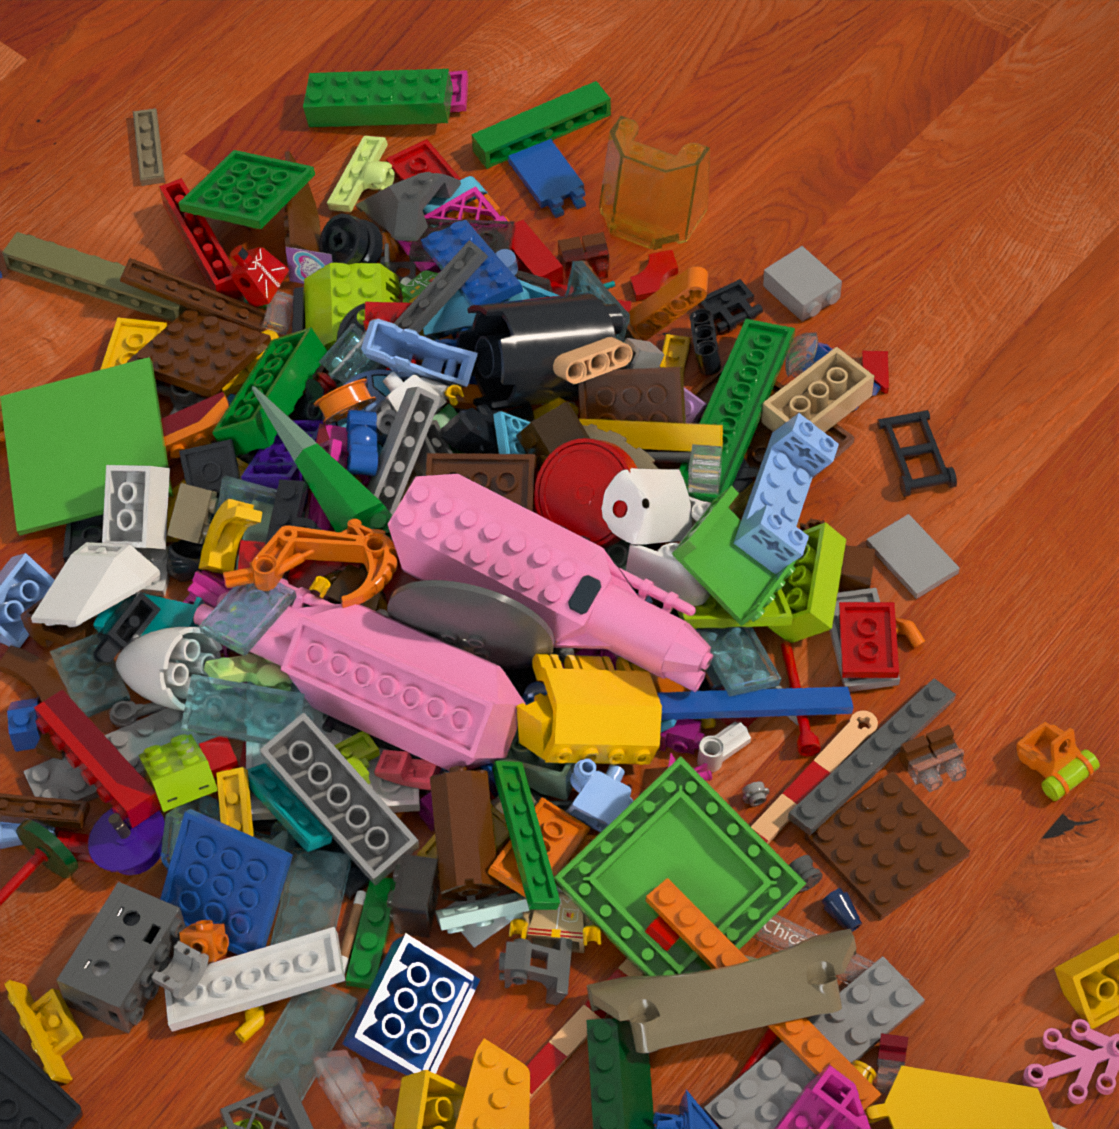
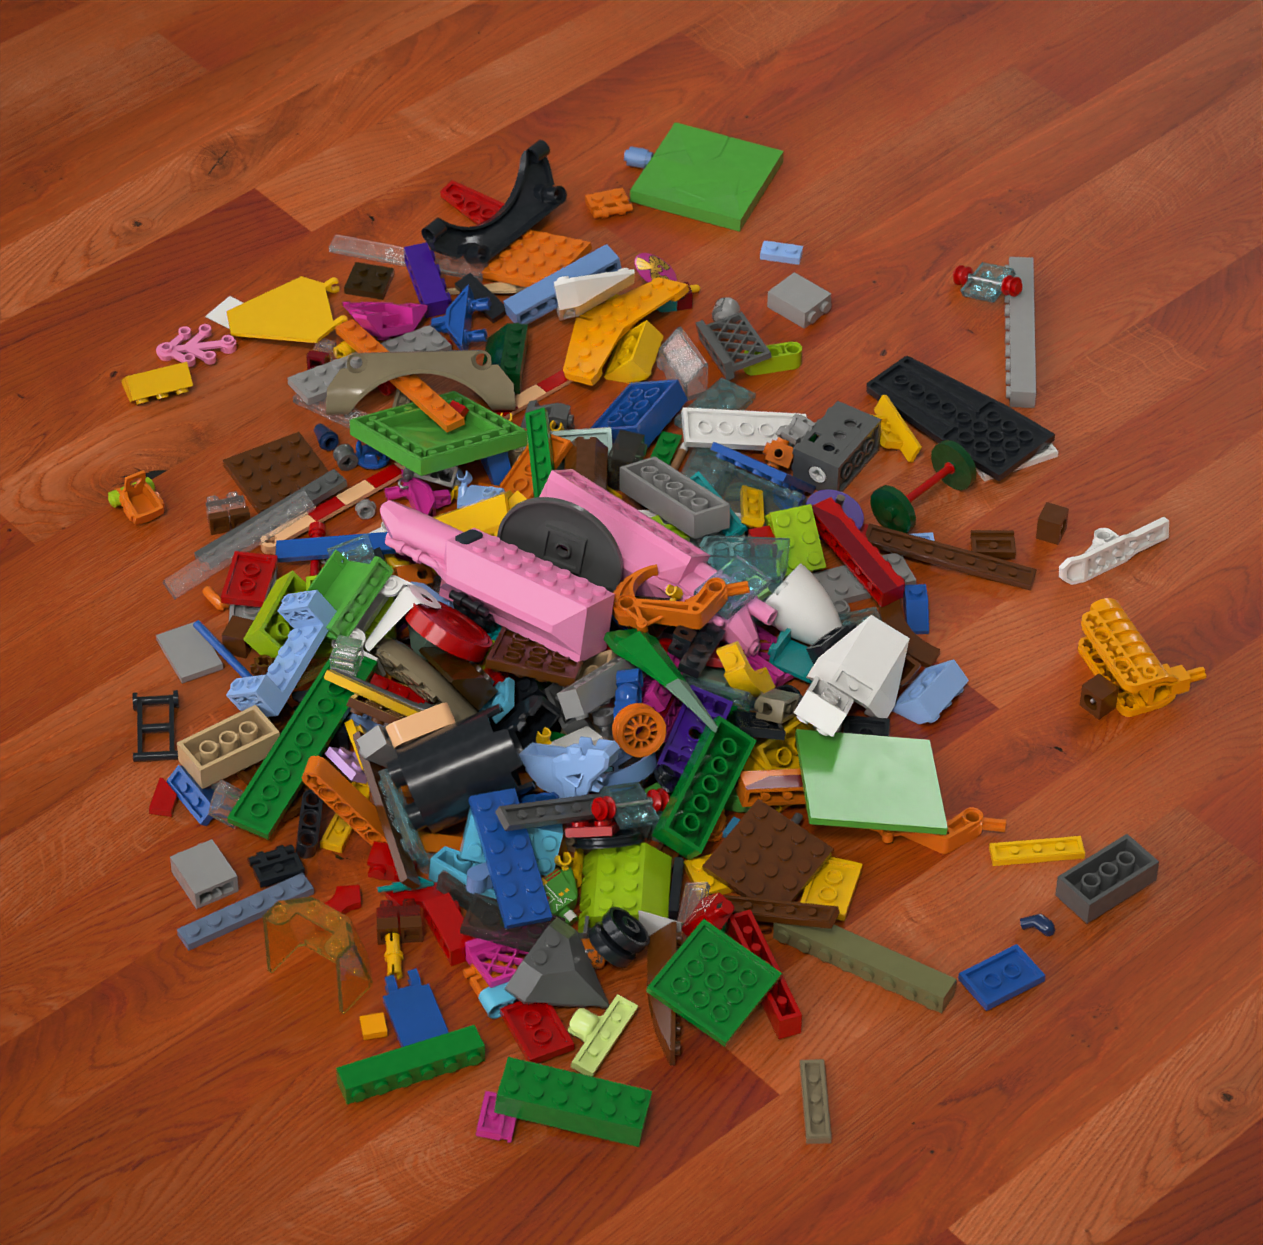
camera: 175 degrees left, 10 degrees down
none -> clear plate [162,490,316,600]
none -> sand blue plate [177,873,314,951]
none -> blue bar [193,620,252,678]
none -> light orange tile [359,1013,388,1040]
none -> yellow pin [384,933,403,980]

